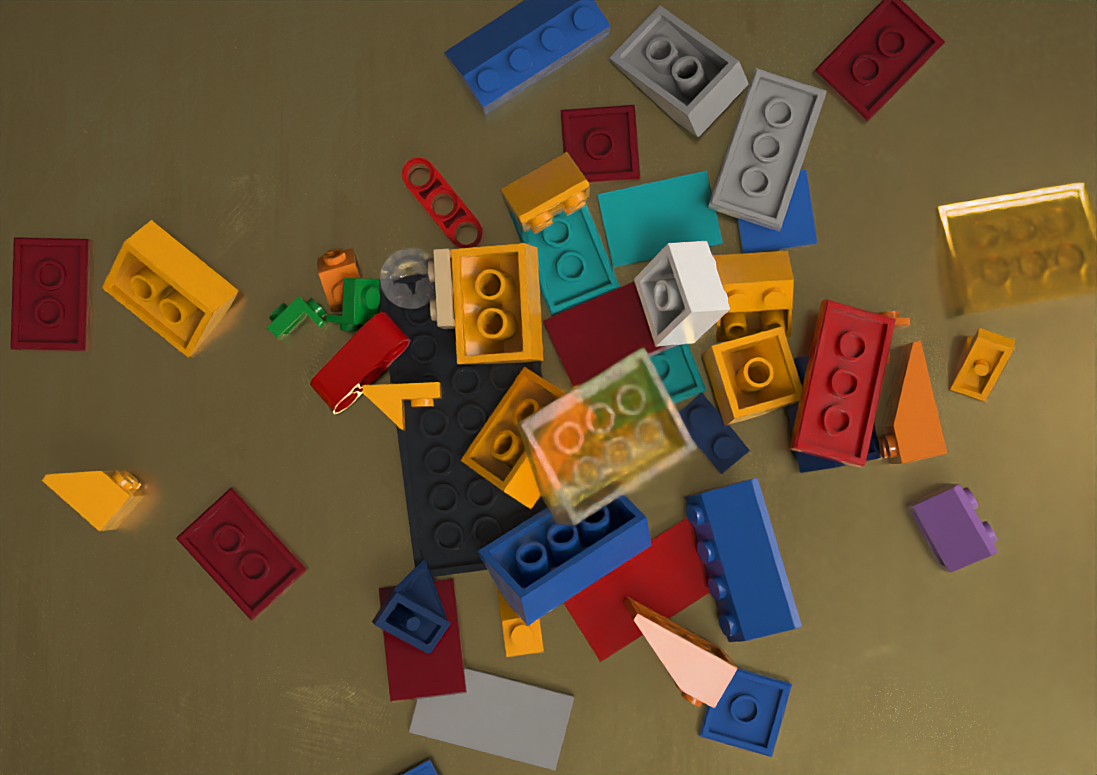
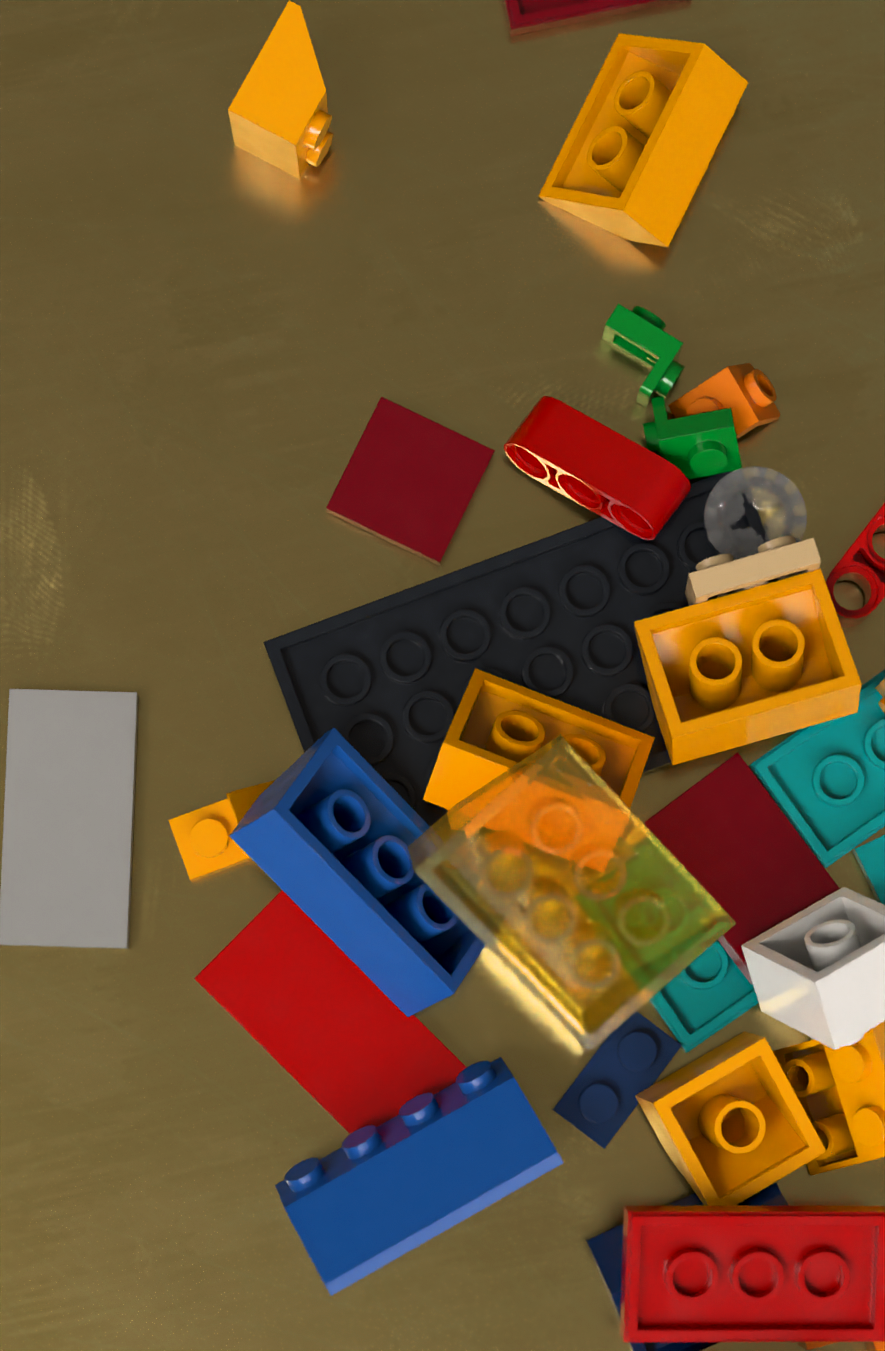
camera: 75 degrees right, 5 degrees down
dark red tile [176,487,309,621] -> none
light orange slope [363,382,442,431] -> none
dark blue slope [372,559,451,655] -> none
dark red tile [379,579,467,703] -> none
slope [624,596,738,708] -> none
blue tile [698,668,792,757] -> none
none -> dark red tile [326,396,495,566]

